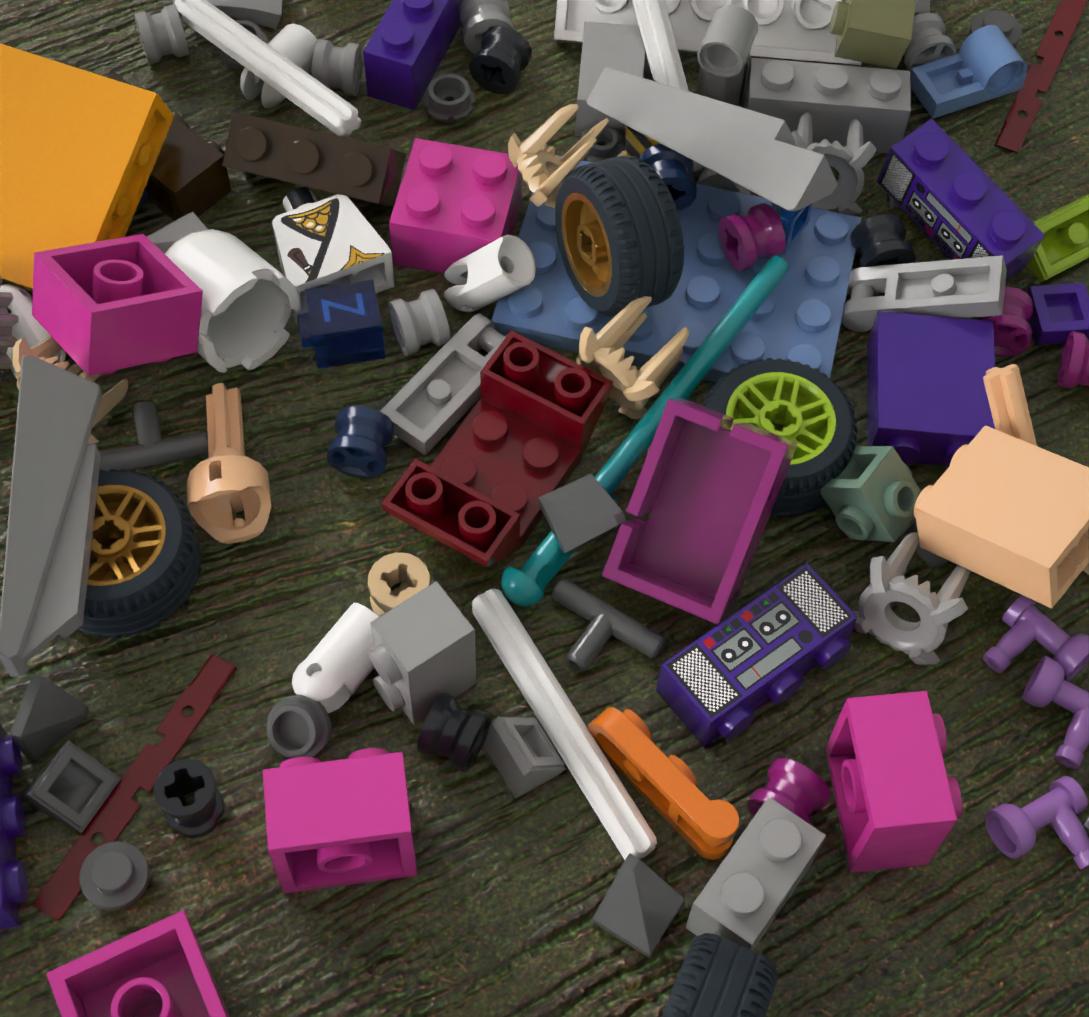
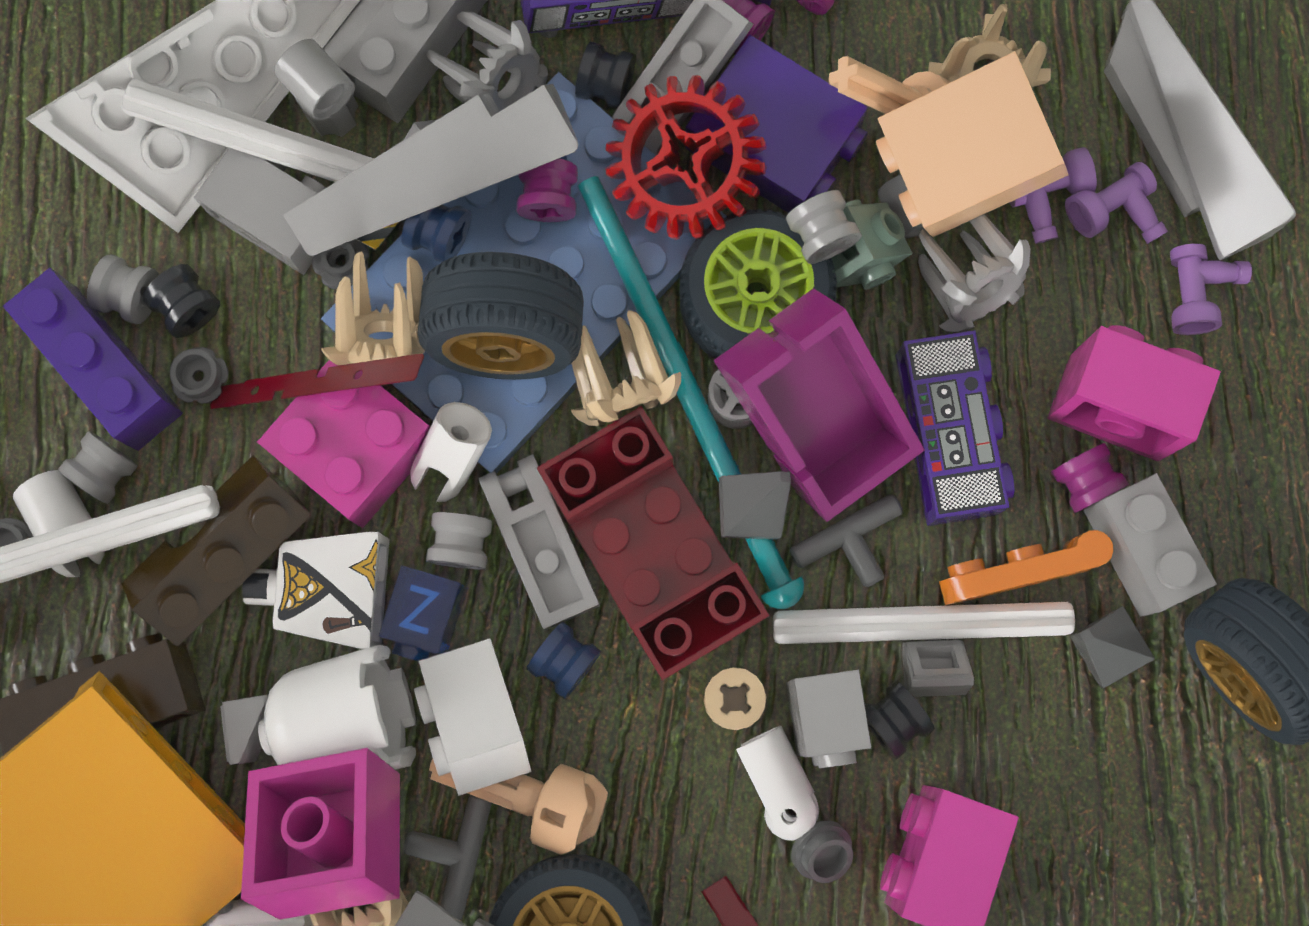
camera: 55 degrees left, 20 degrees up
none -> dark red piece [210,353,424,409]
none -> white brick [414,639,531,796]
none -> red gear [605,75,767,240]
none -> light grey wheel [786,190,862,264]

